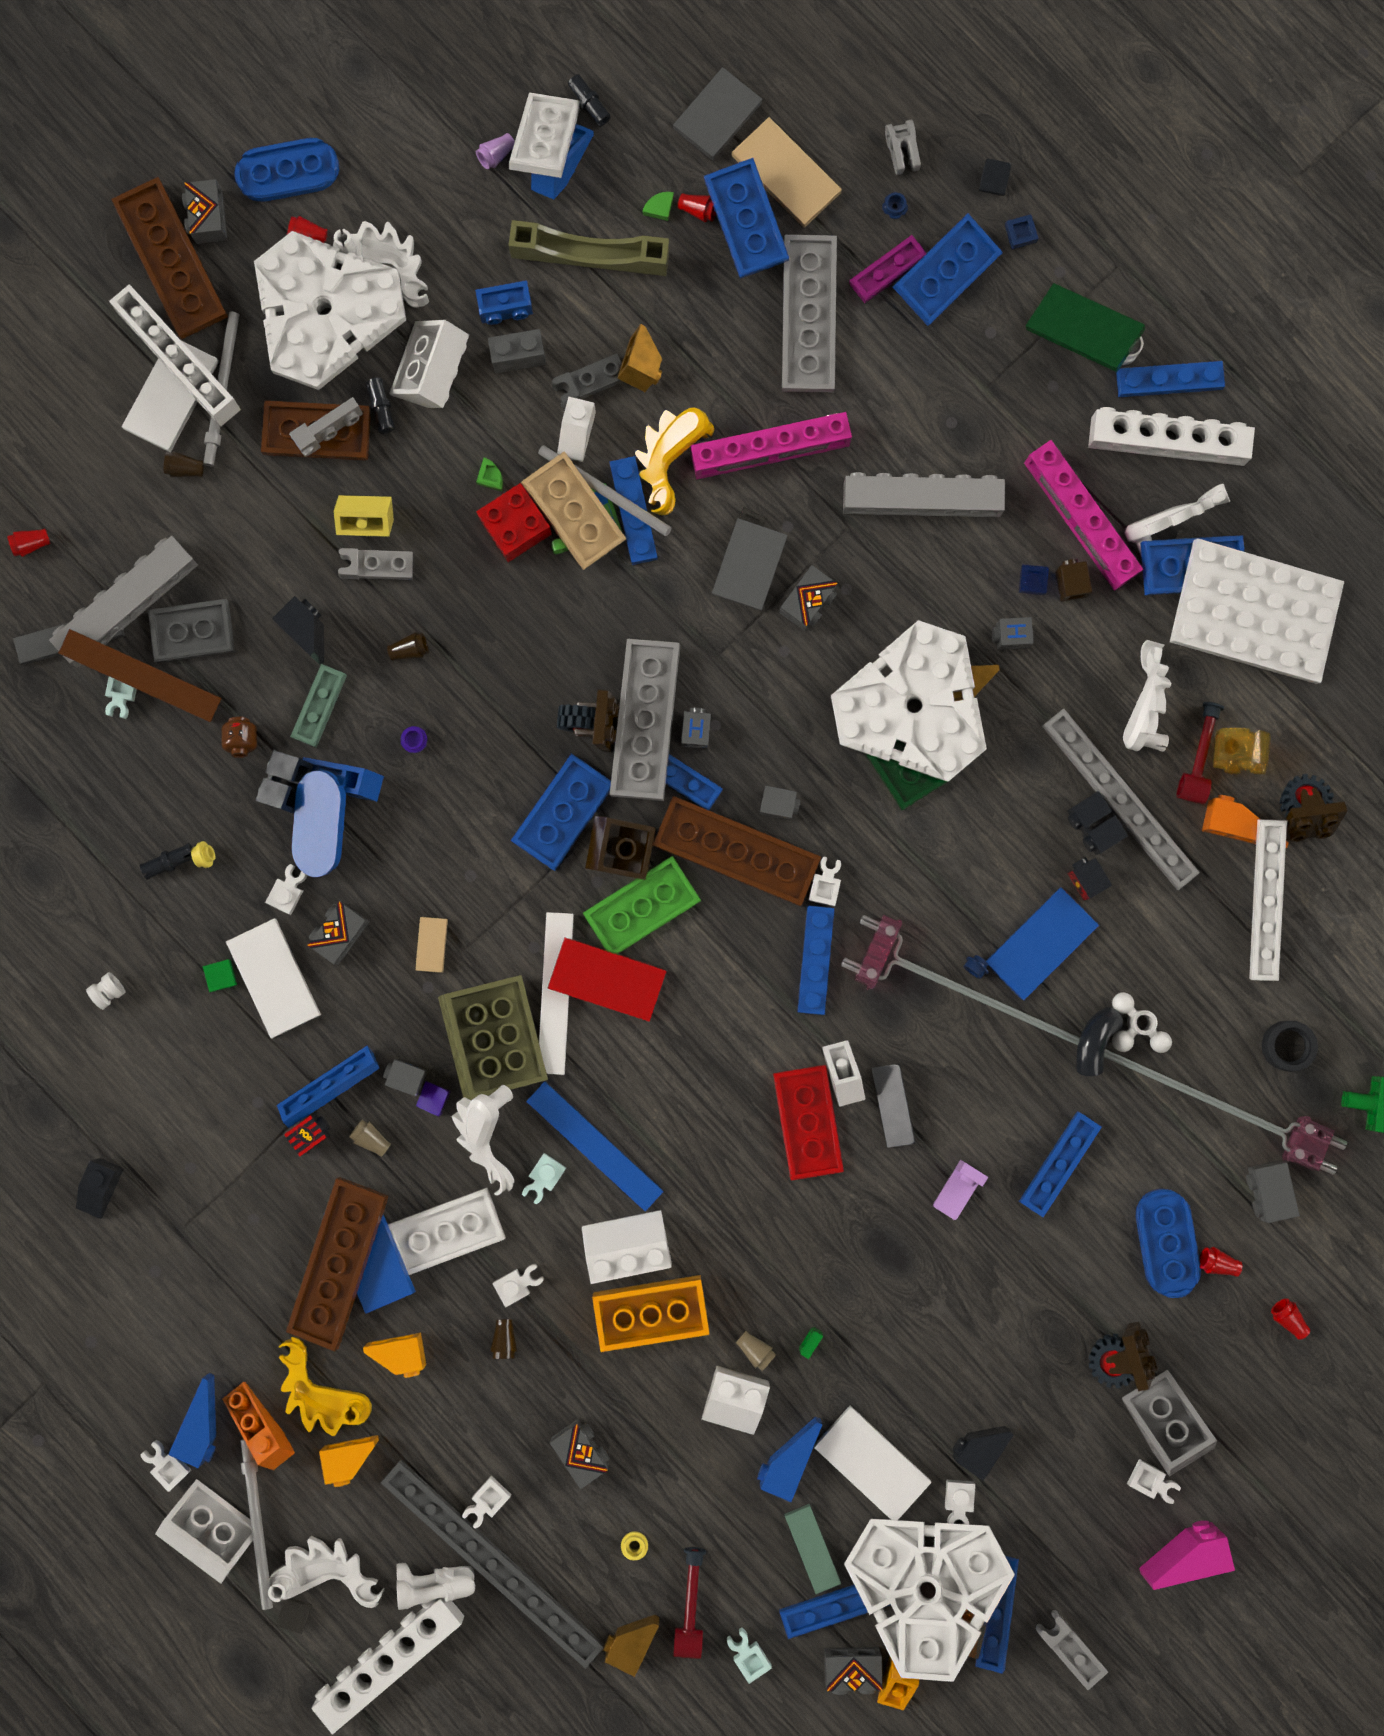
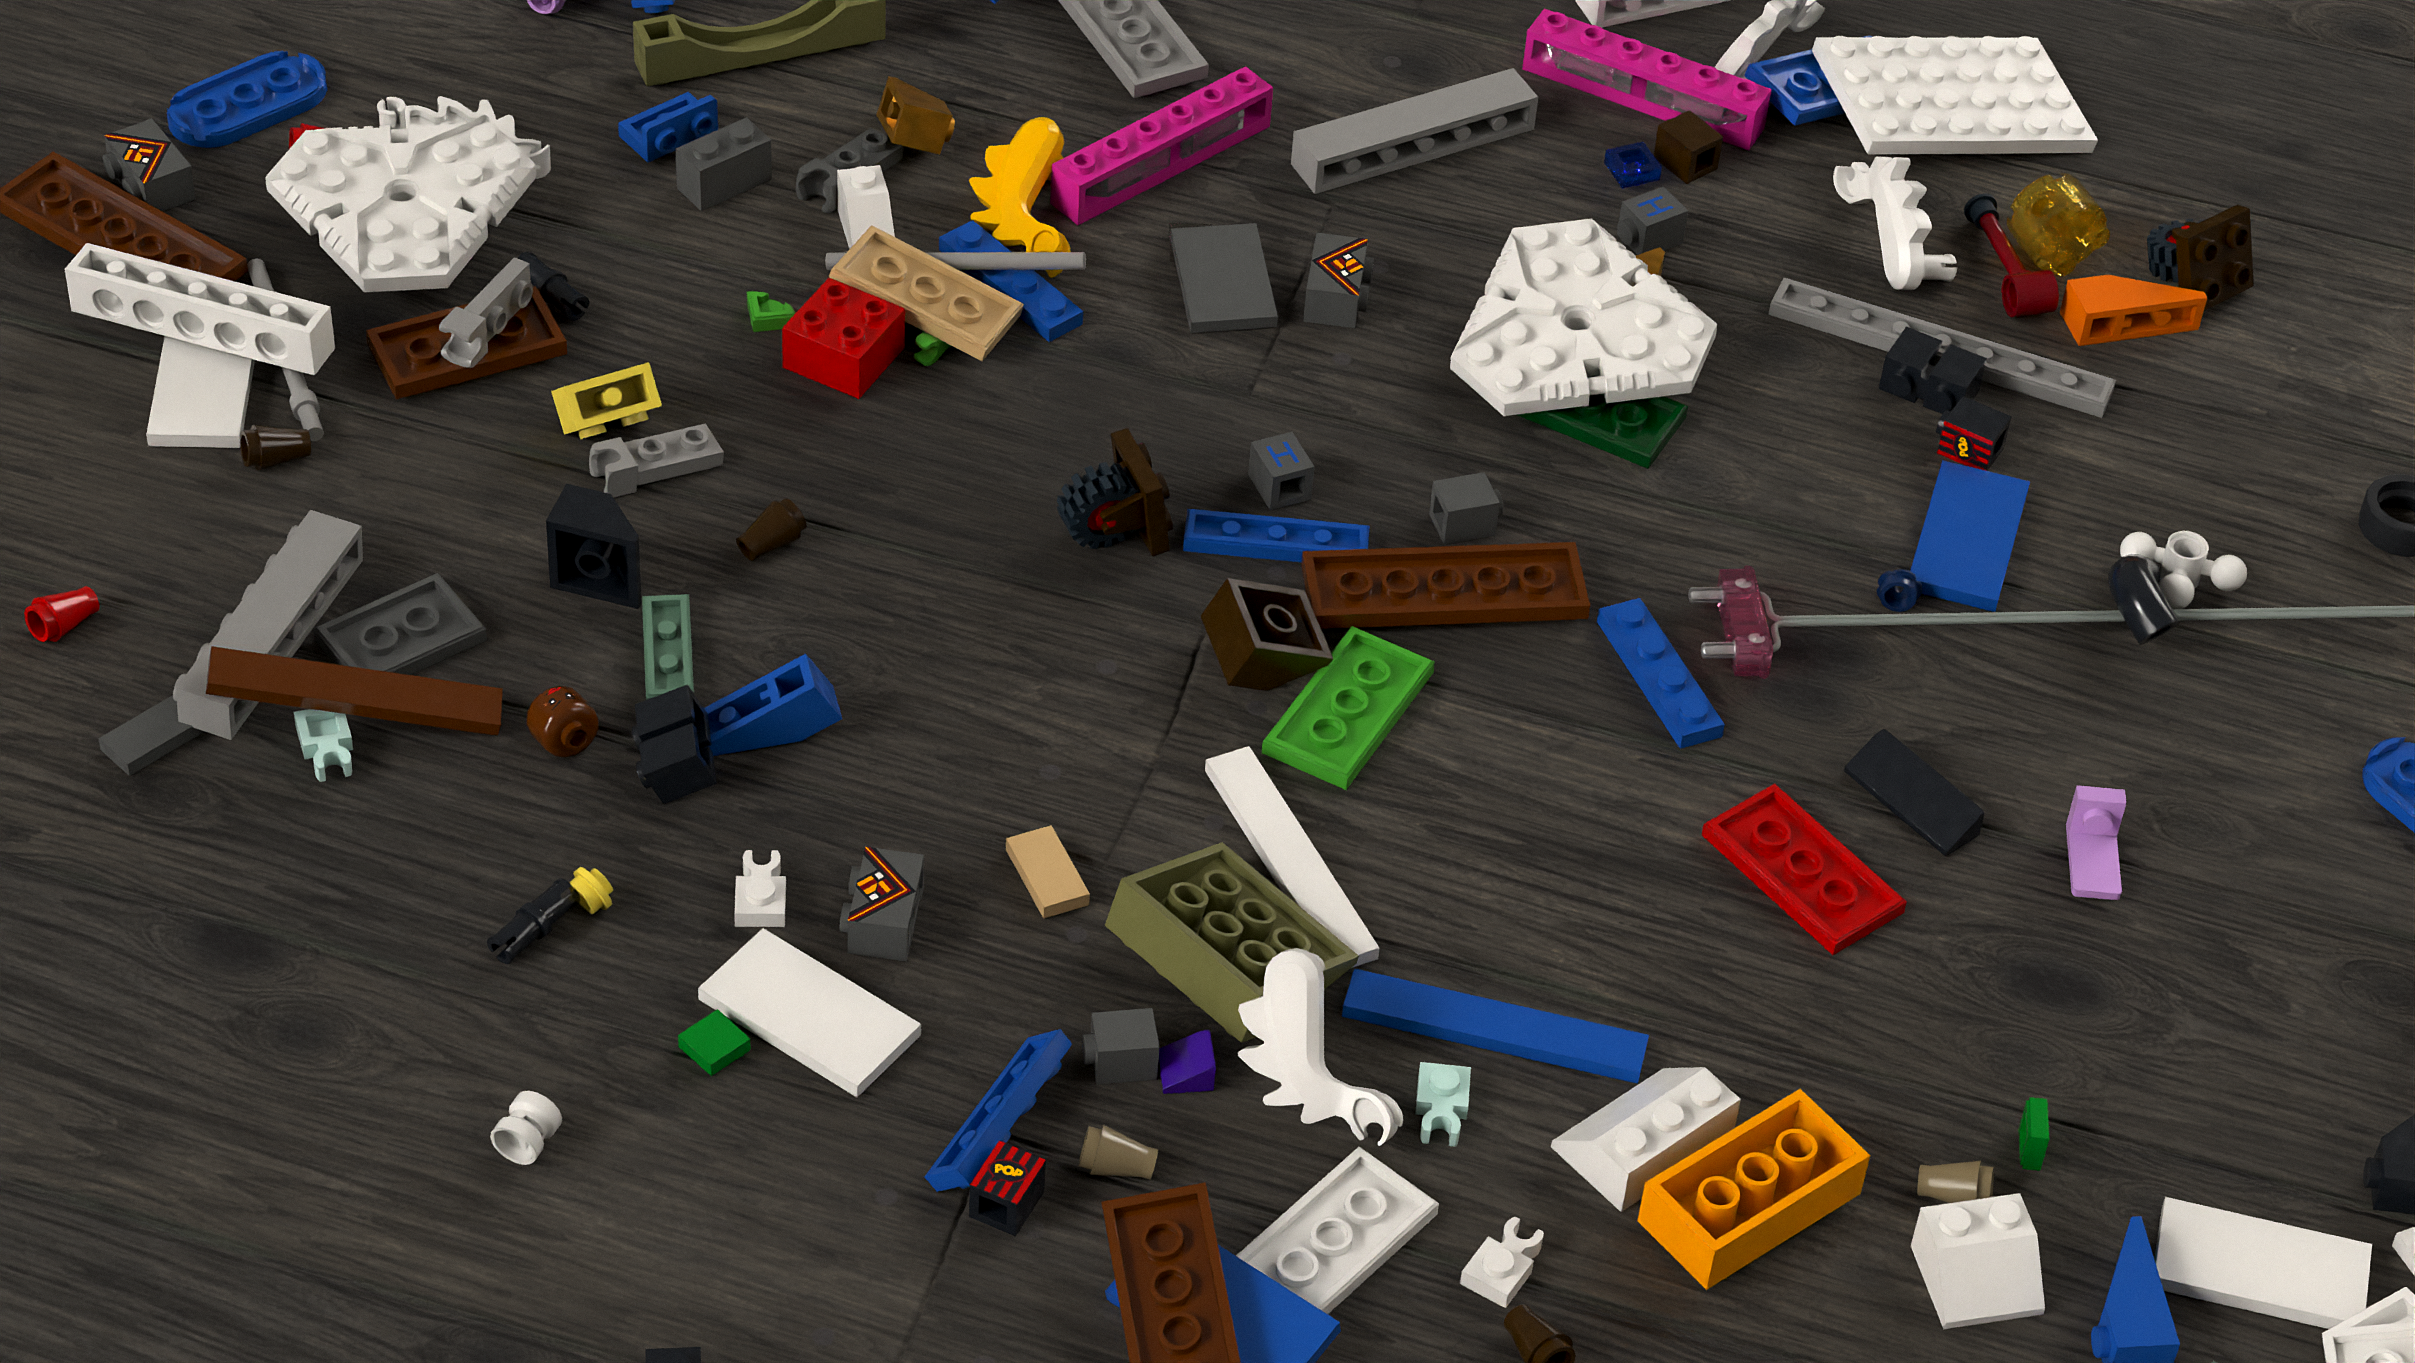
camera: 30 degrees left, 40 degrees down
tile [292,770,346,877] -> none
white slope [389,320,469,408] -> none
dark purple plate [401,726,428,753] -> none
blue tile [511,754,611,871] -> none
red tile [547,937,666,1022] -> none
light grey plate [610,639,680,801] -> none
white plate [808,857,841,906] -> none
white slope [822,1040,865,1107] -> none
blue plate [1019,1111,1102,1217] -> none
white tile [1249,819,1287,981] -> none

